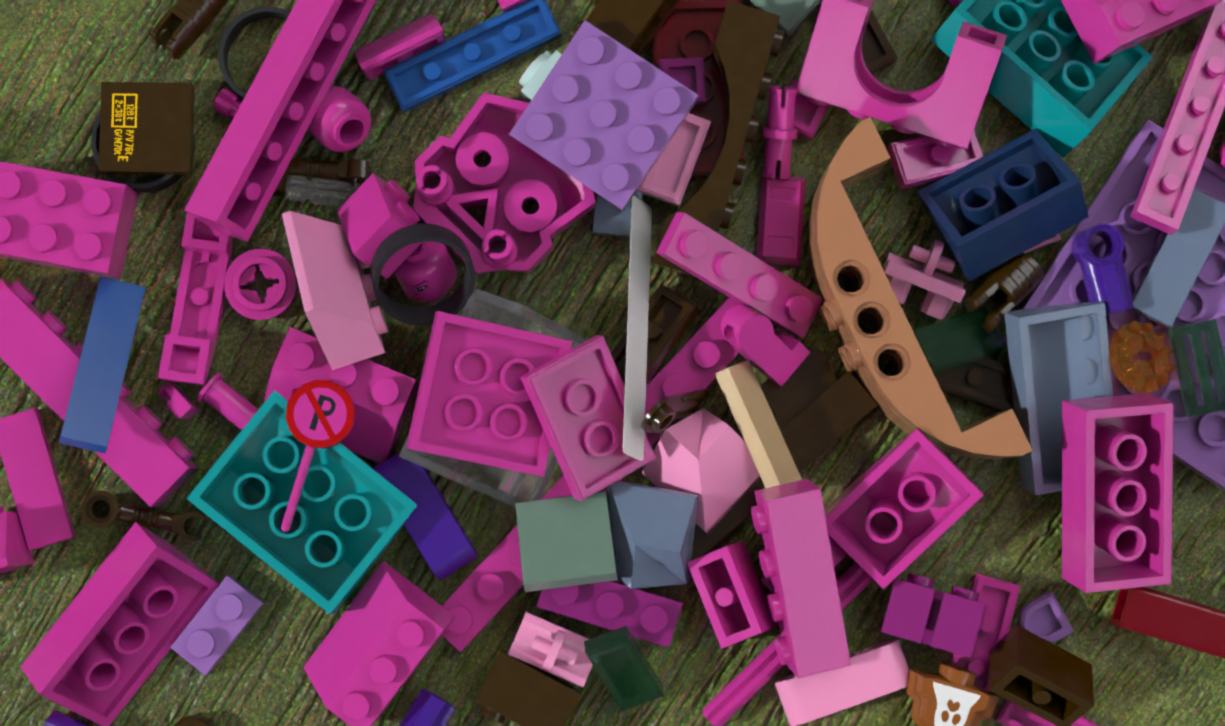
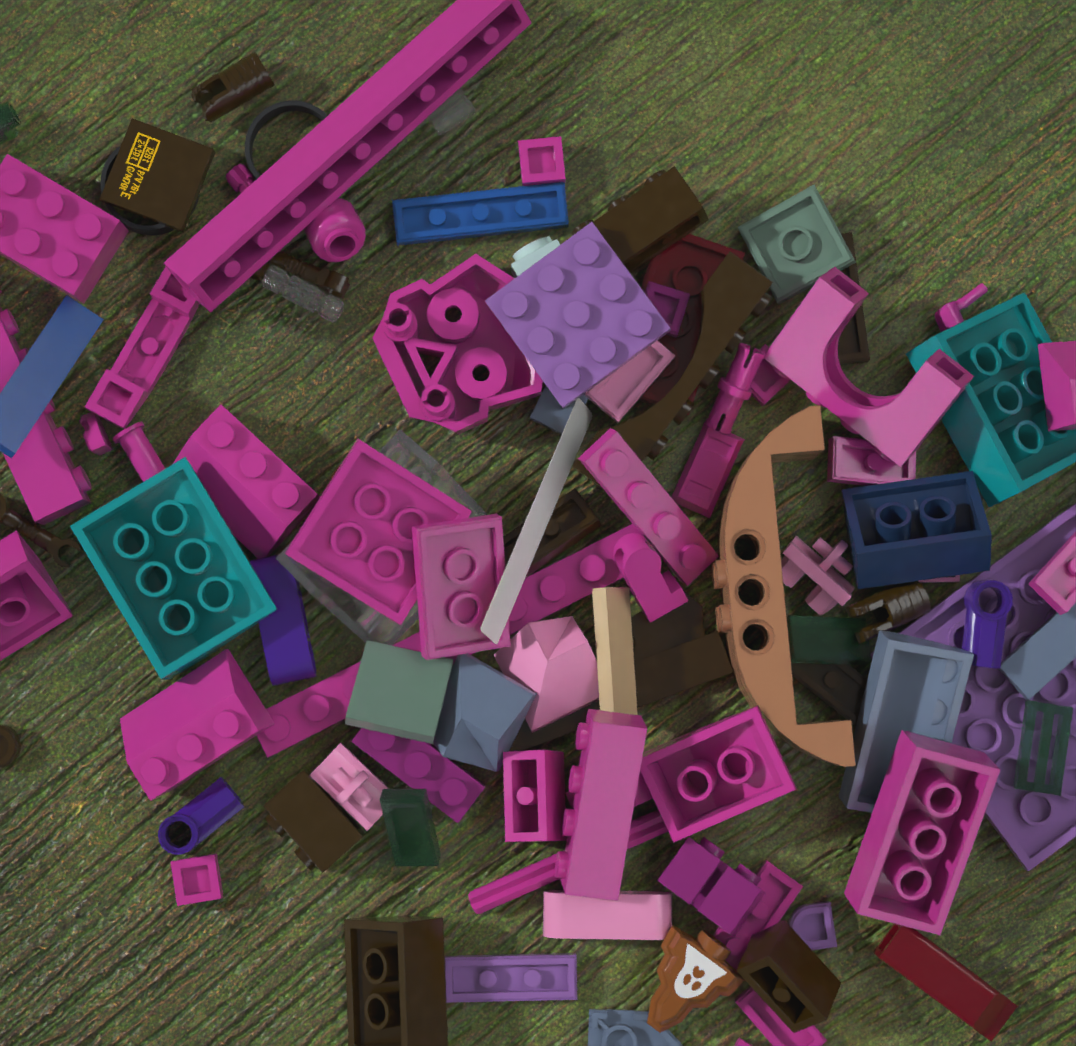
camera: 20 degrees right, 0 degrees up
medium lavender plate [170,575,265,676] -> none
dark pink gear [224,249,297,320] -> none
piece [281,380,355,532] -> none
bright pink slope [282,211,388,370] -> none
dark pink piece [337,173,422,279] -> none
dark pink slope [354,14,446,80] -> none
black tyre [371,224,475,326] -> none
dark pink head [393,242,457,302] -> none
dark brown piece [641,389,710,435] -> none
clear orange gear [1109,321,1176,394] -> none

